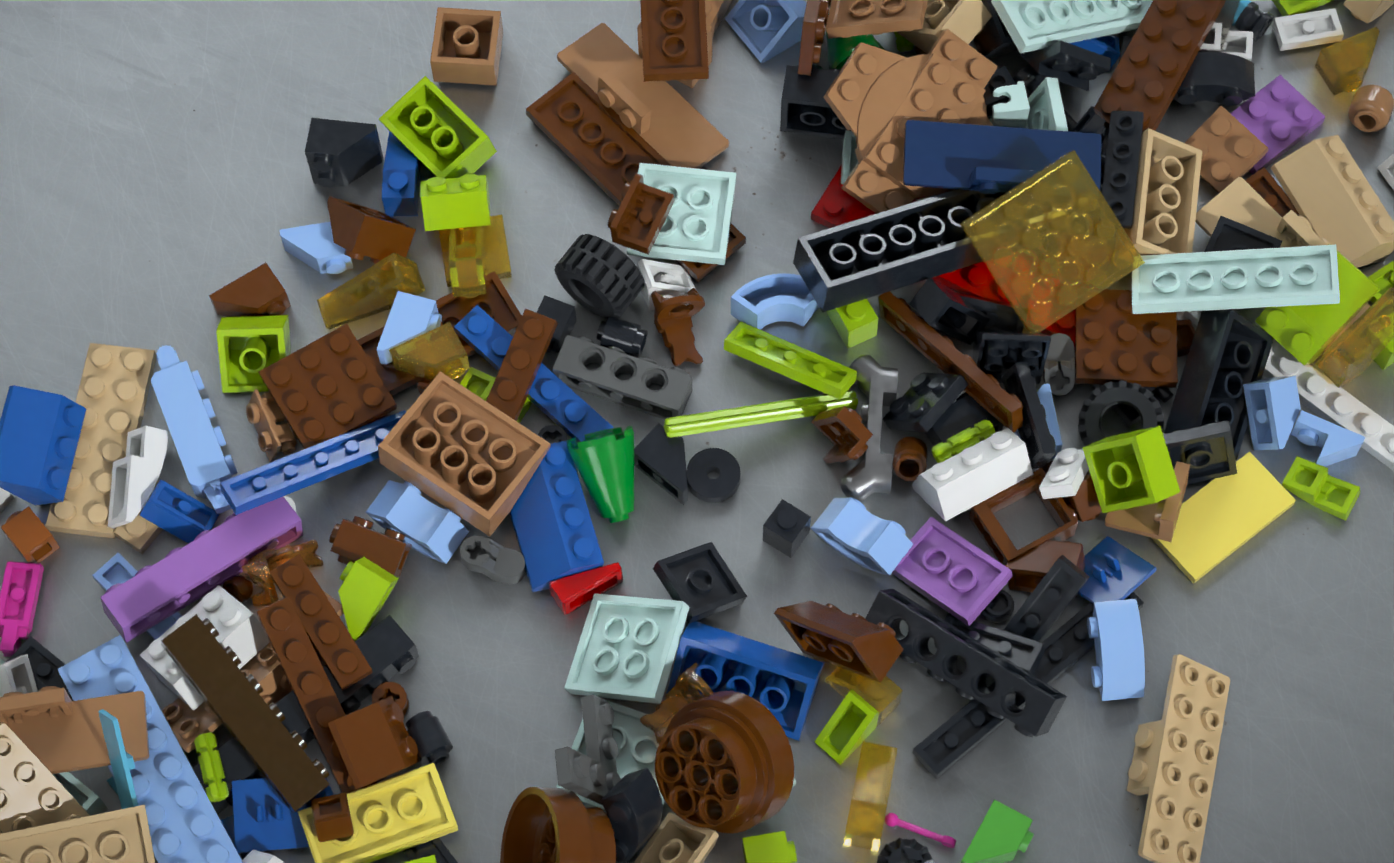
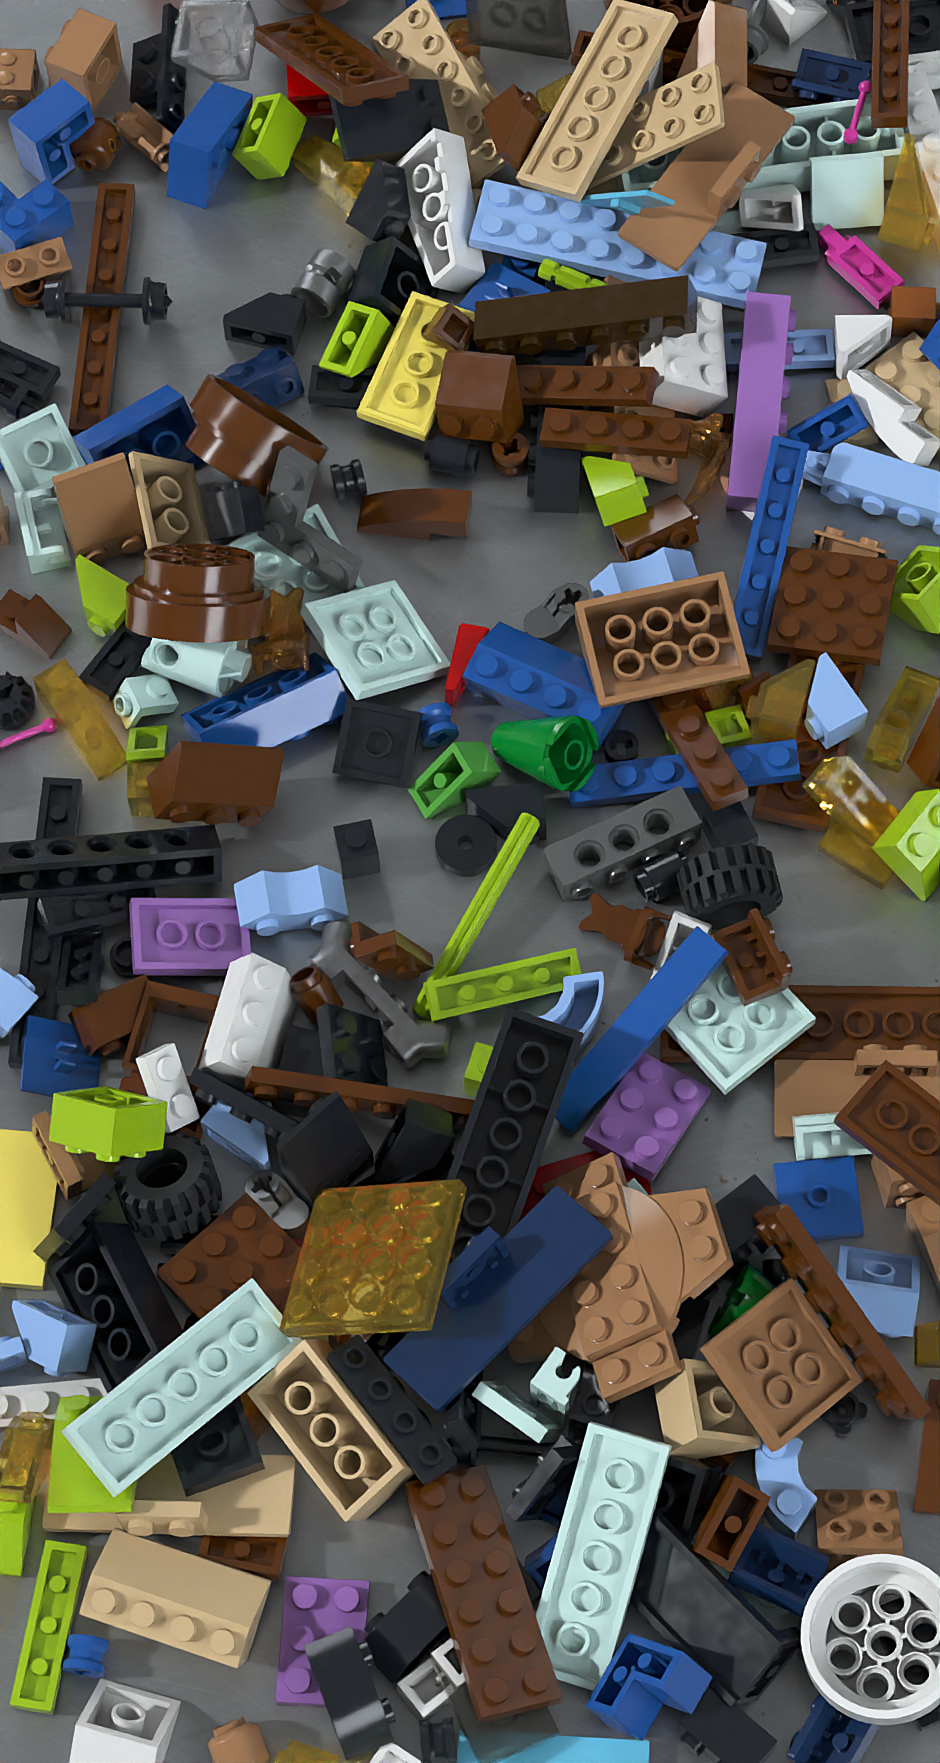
camera: 135 degrees right, 0 degrees up
lime axle [931,420,996,463] -> none
medium nougat plate [1185,106,1269,193] -> none
none -> black plate [78,620,152,702]
none -> light aqua bracket [113,674,179,729]
none -> black brick [304,1627,396,1760]
none -> black wheel [330,458,367,501]
none -> reddish brown slope [357,488,472,540]
none -> bright green slope [408,742,501,819]
none -> blue wheel [417,702,459,748]
none -> blue tile [555,926,729,1134]
none -> medium lavender plate [582,1052,711,1182]
none -> blue plate [773,1156,864,1241]
none -> light aqua hinge [792,1112,872,1161]
none -> white slope [833,315,892,380]

